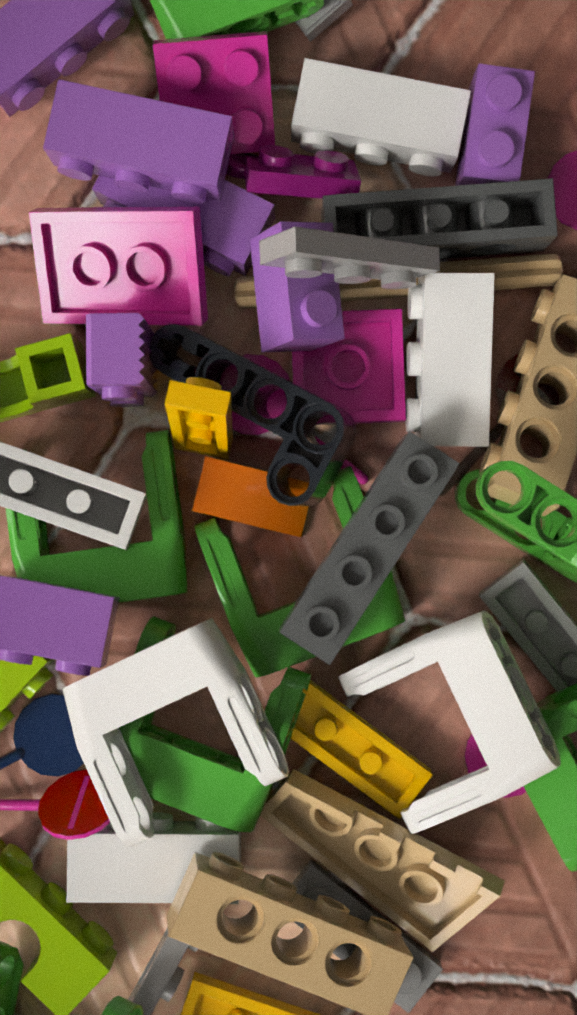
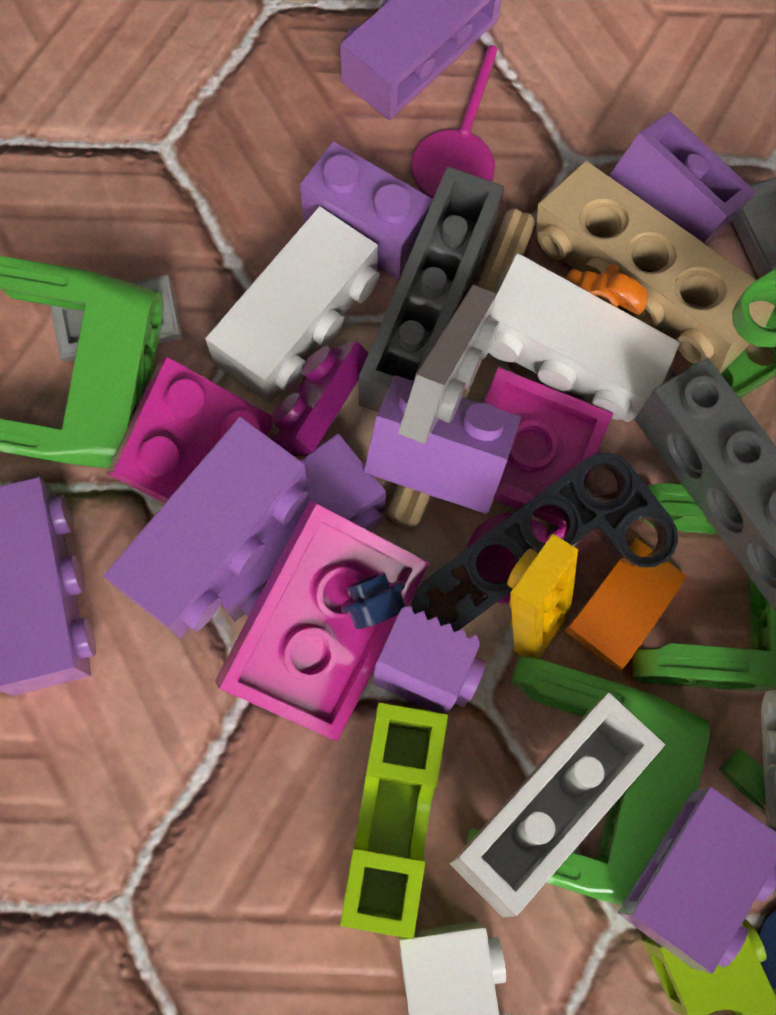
camera: 70 degrees left, 15 degrees down
none -> dark blue plate [341,572,406,629]
none -> orange piece [565,264,649,315]

